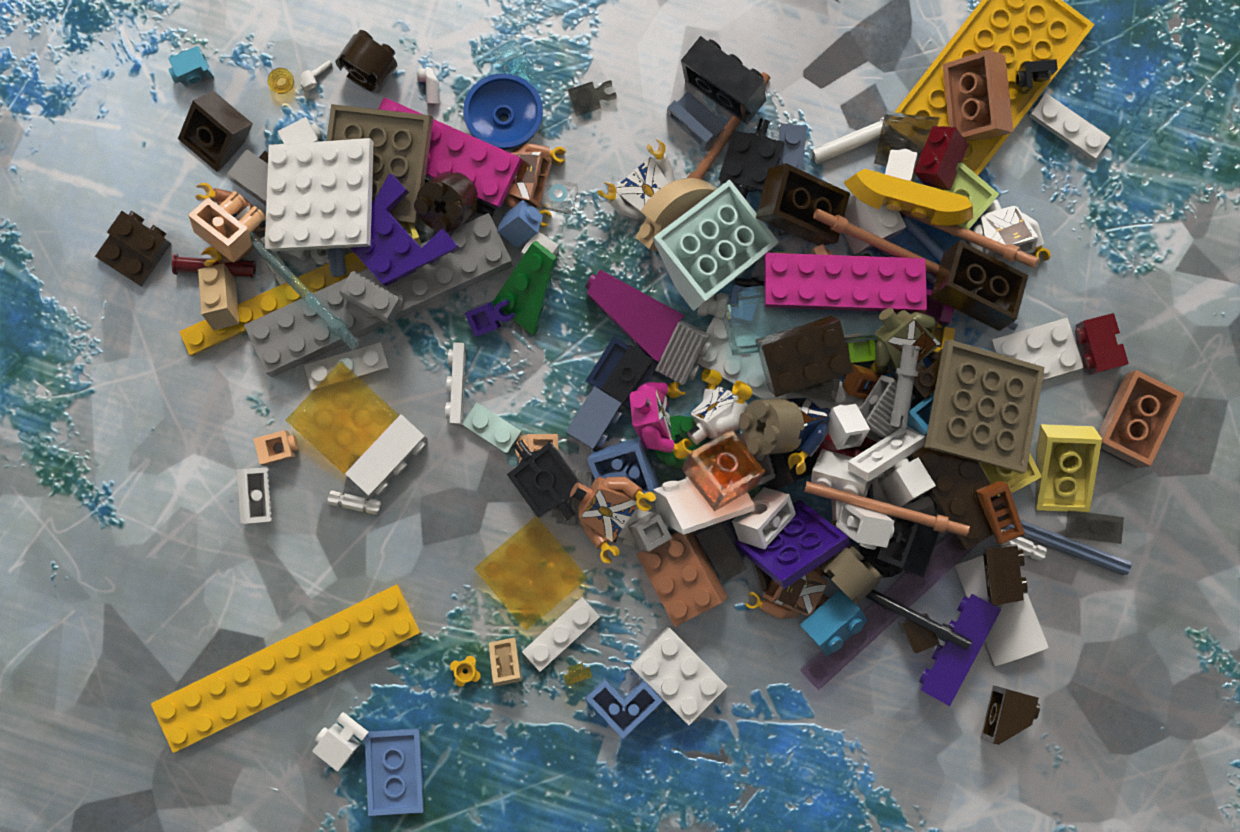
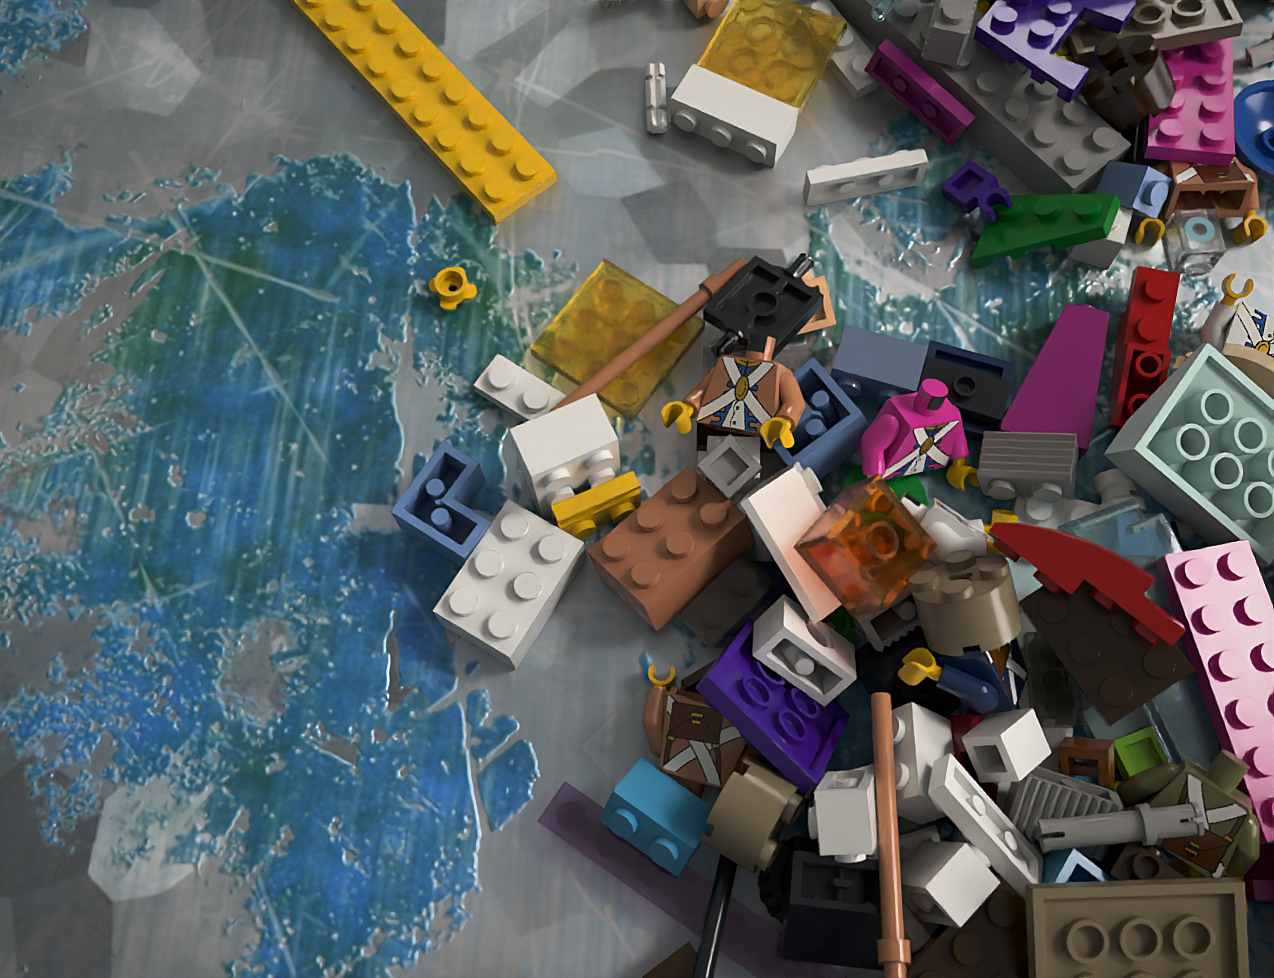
camera: 85 degrees right, 15 degrees down
white brick [312,712,369,772] -> none
medium blue plate [365,728,424,816] -> none
light aqua plate [462,402,522,454] -> none
tan slope [489,638,523,687] -> none
clear yellow plate [563,662,593,686] -> none
none -> white brick [509,393,621,521]
none -> nougat bar [550,258,747,412]
none -> yellow plate [551,471,641,540]
none -> magenta plate [864,39,976,147]
none -> red slope [988,522,1186,646]
none -> red slope [1110,266,1181,428]

